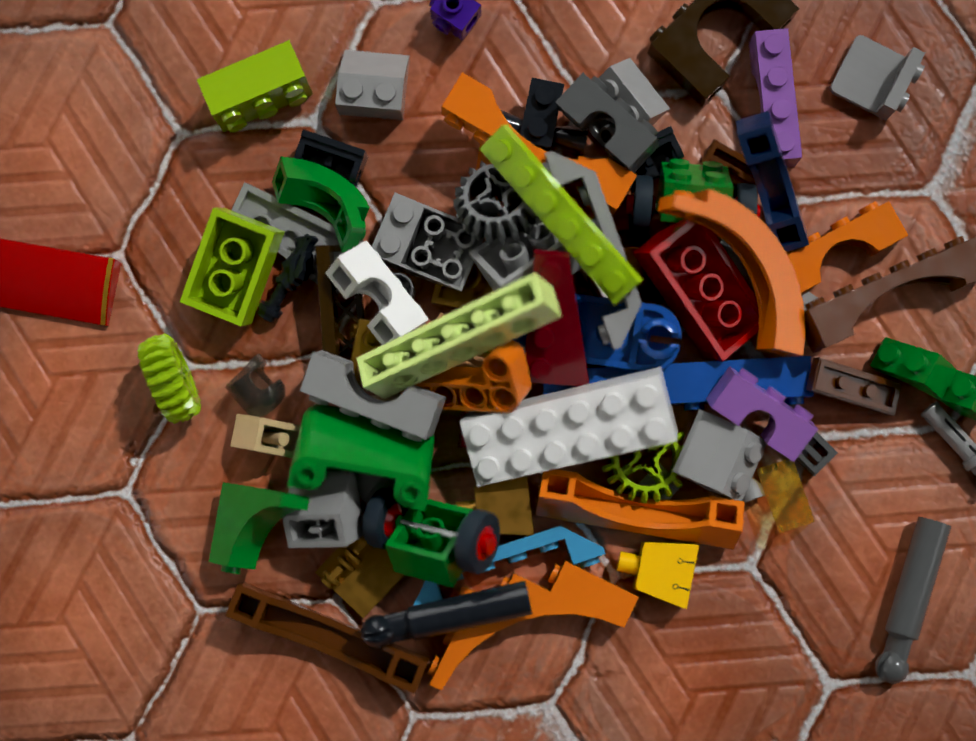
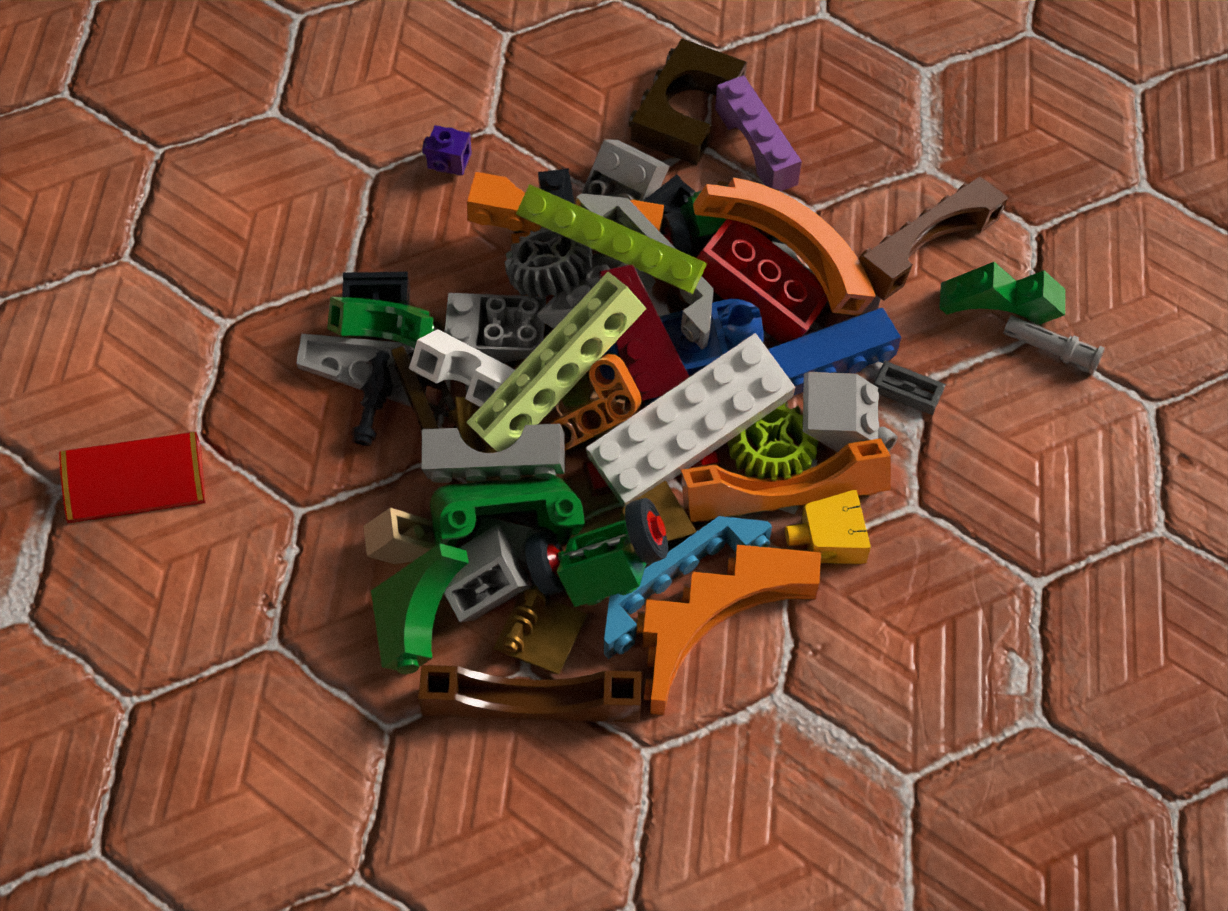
camera: 25 degrees left, 25 degrees down
lime gear [138,333,201,424] -> none
lime brick [180,208,285,327] -> none
lime brick [196,40,313,132] -> none
clear smoke helmet [225,354,286,417] -> none
light grey slope [335,50,410,120] -> none
black piece [361,581,533,648] -> none
dark grey arch [555,73,659,173] -> none
medium lavender arch [706,366,818,462] -> none
dark blue arch [736,110,809,252] -> none
clear yellow hinge [757,458,815,533] -> none
orange arch [786,201,908,294] -> none
reddish brown tile [806,358,902,416] -> none
light grey bracket [830,35,925,120] -> none
dark grey piece [875,517,951,684] -> none

